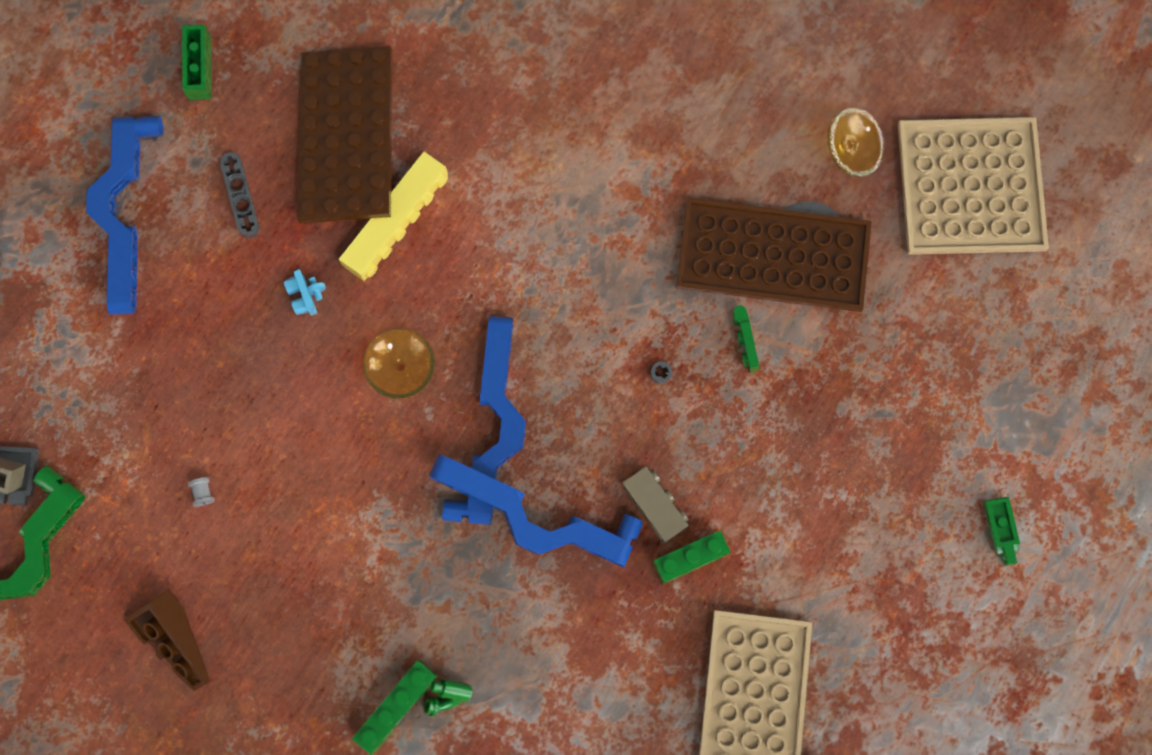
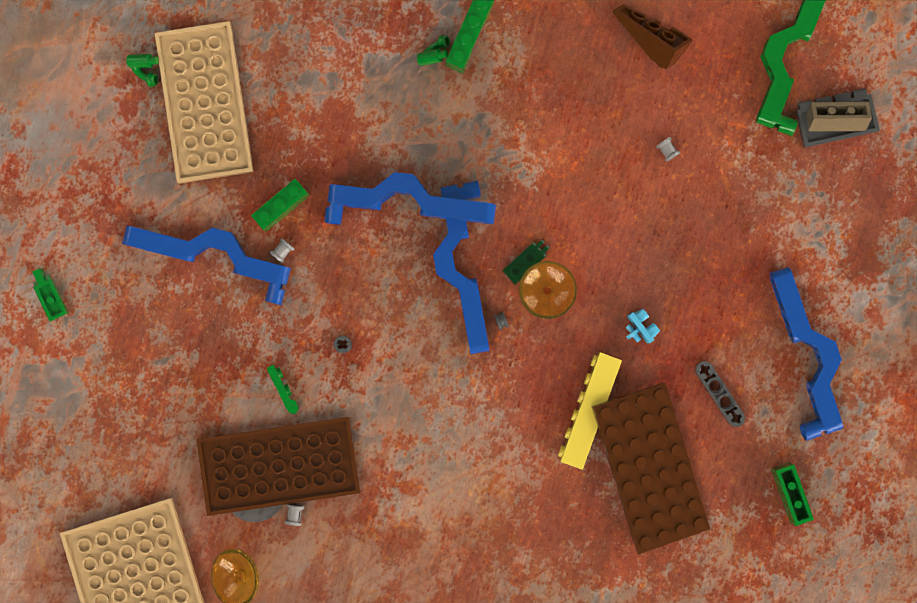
camera: 165 degrees right, 10 degrees up
dark tan brick [622,467,689,545] -> none
none -> blue beam [122,225,291,305]
none -> light grey bush [269,238,295,263]
none -> light grey bush [285,504,304,526]
none -> dark grey bush [494,311,509,331]
none -> dark green hinge [502,239,550,285]

